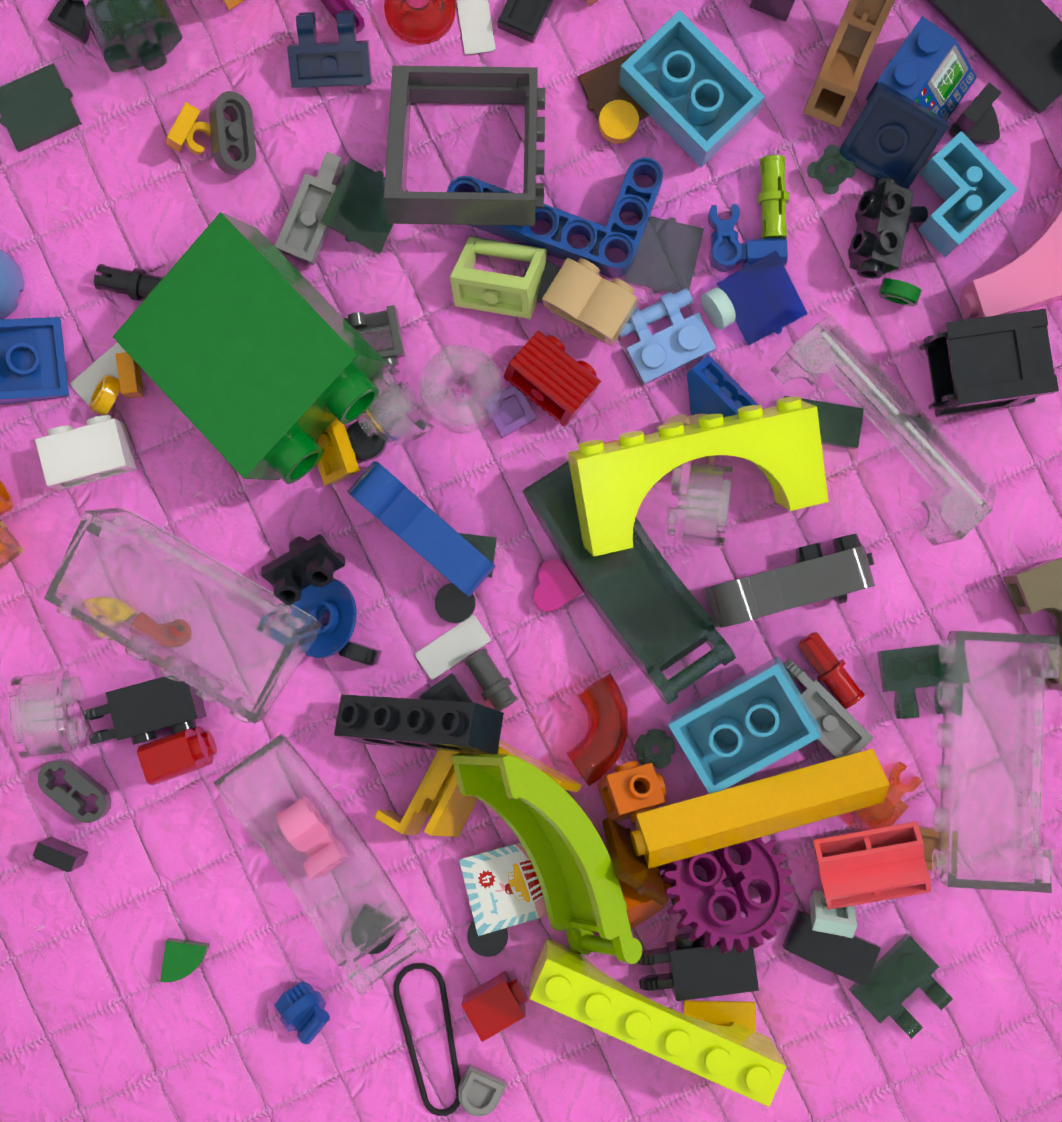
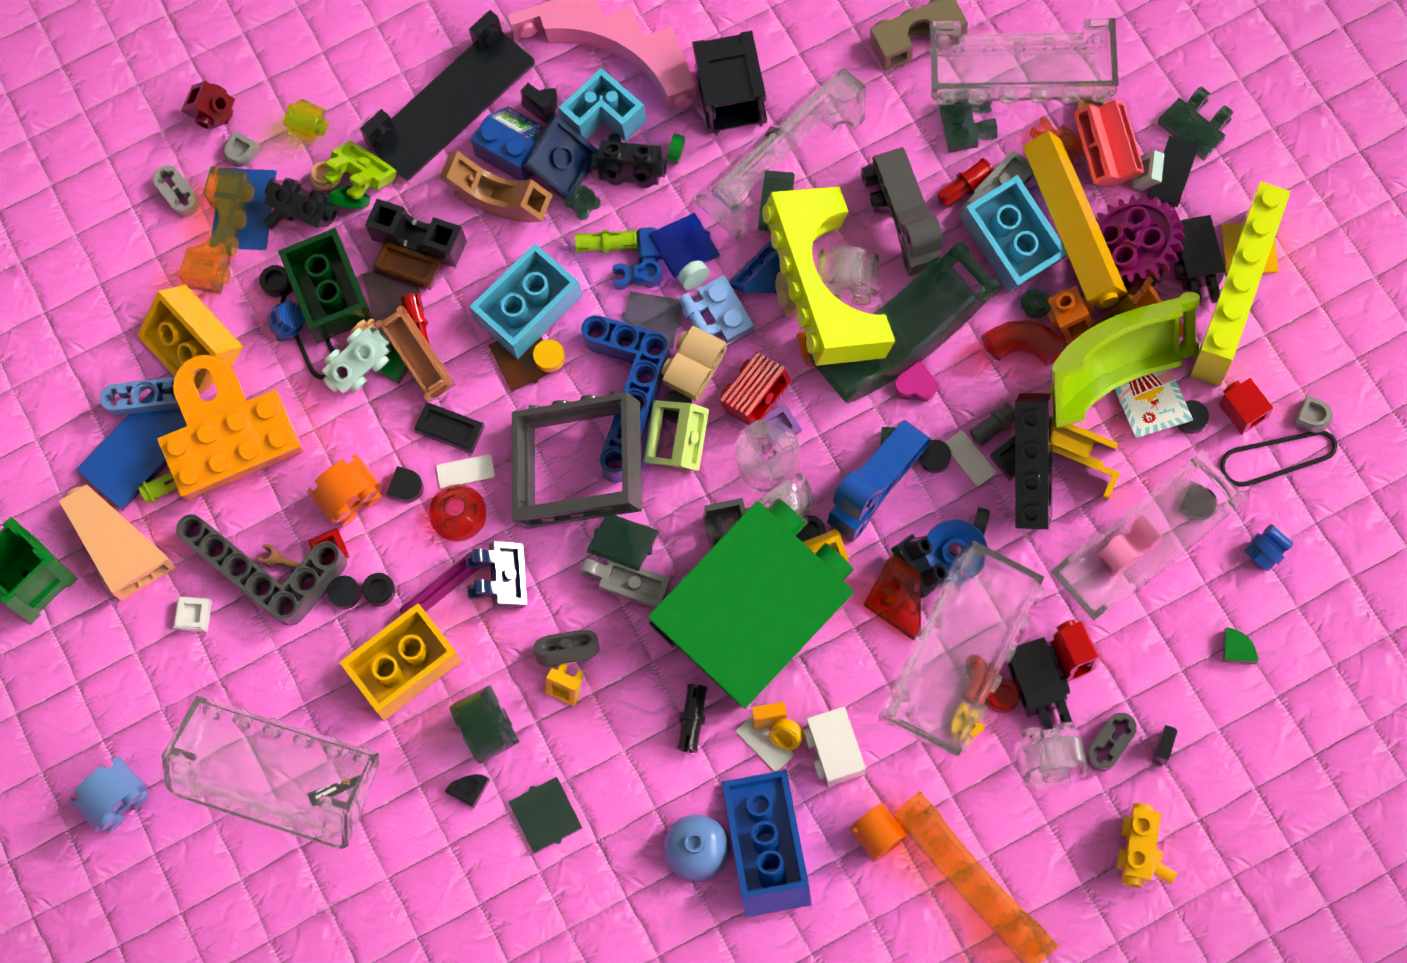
camera: 85 degrees left, 15 degrees down
none -> clear red wing [863,554,921,641]
none -> red tile [986,678,1020,713]

